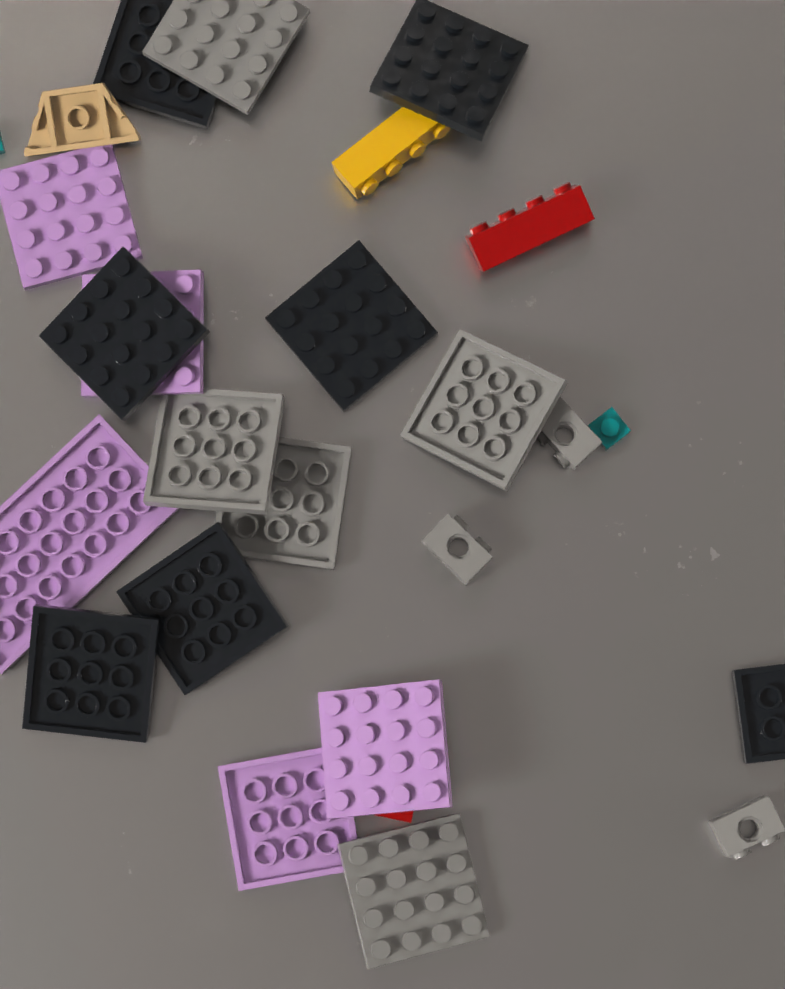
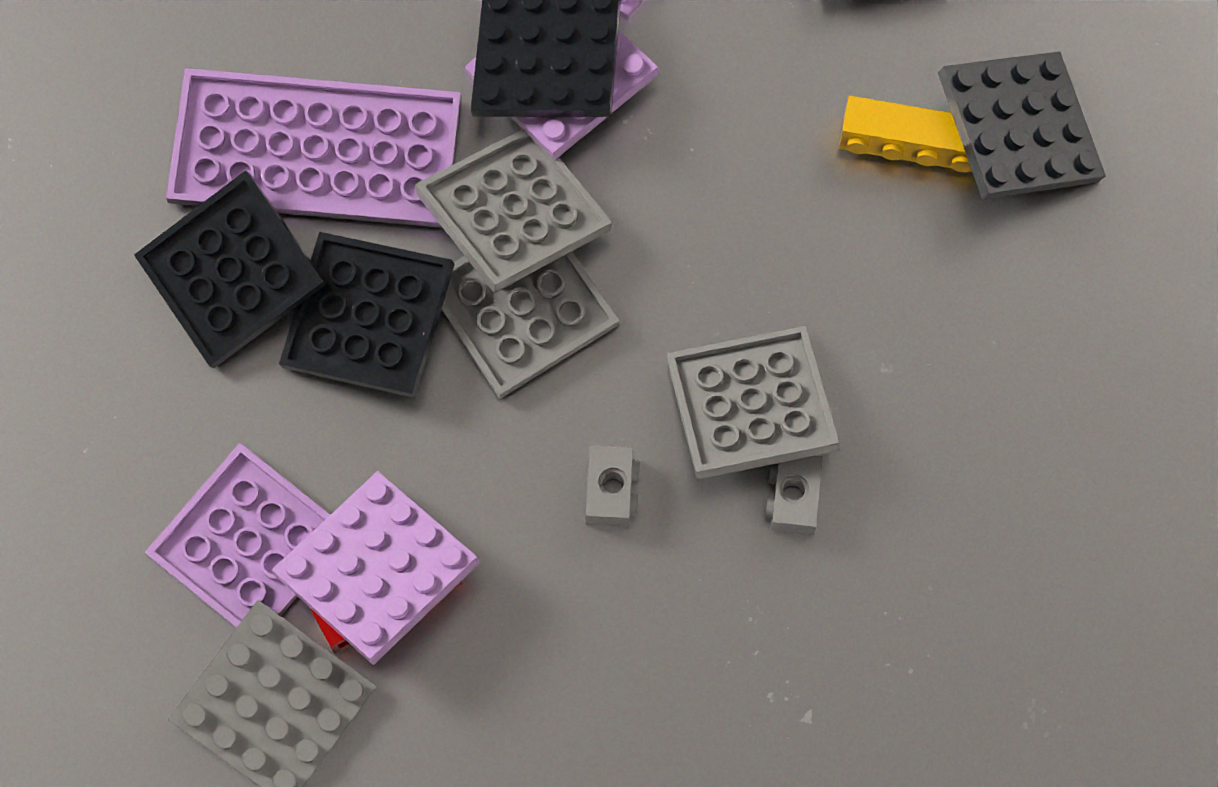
camera: 45 degrees right, 10 degrees down
black plate [265,240,438,412] -> none
red brick [465,182,595,272] -> none
teal plate [588,407,631,451] -> none

